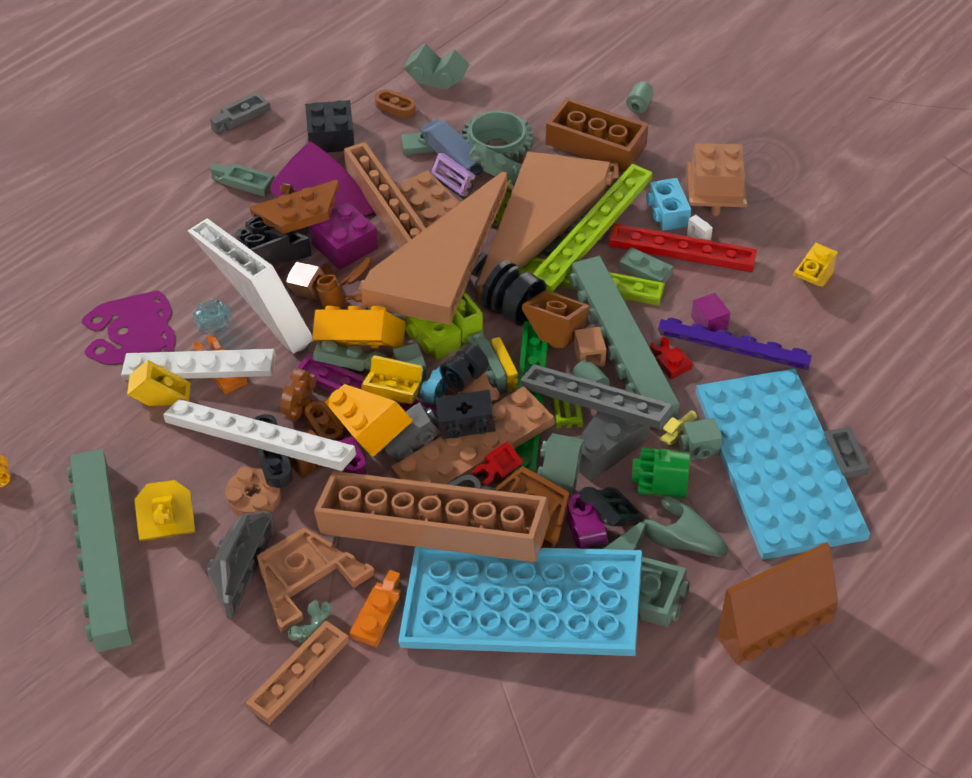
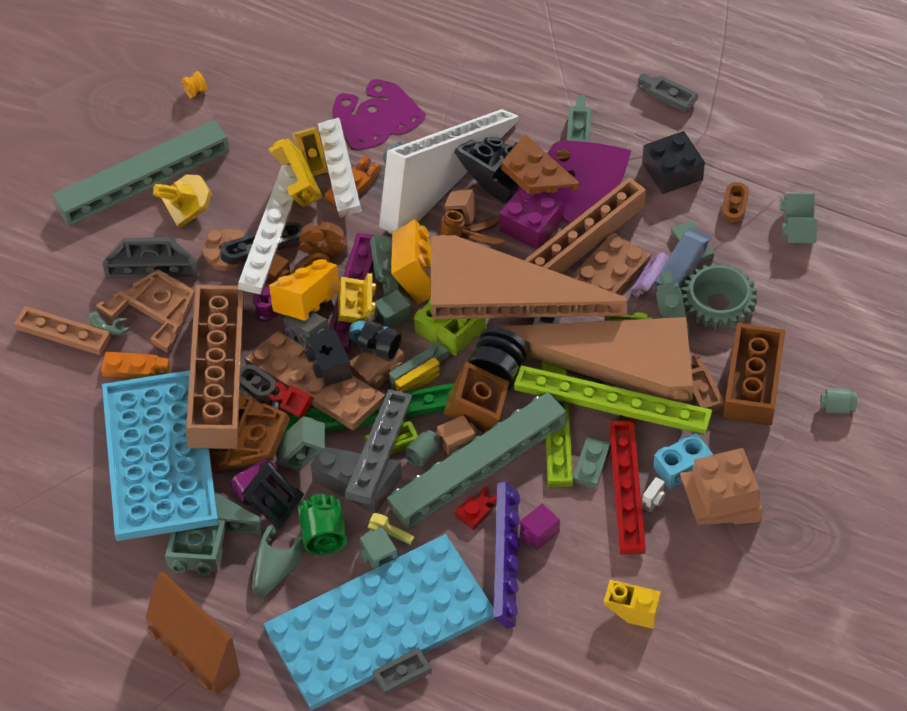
camera: 75 degrees right, 5 degrees up
none -> yellow panel [268,138,323,208]

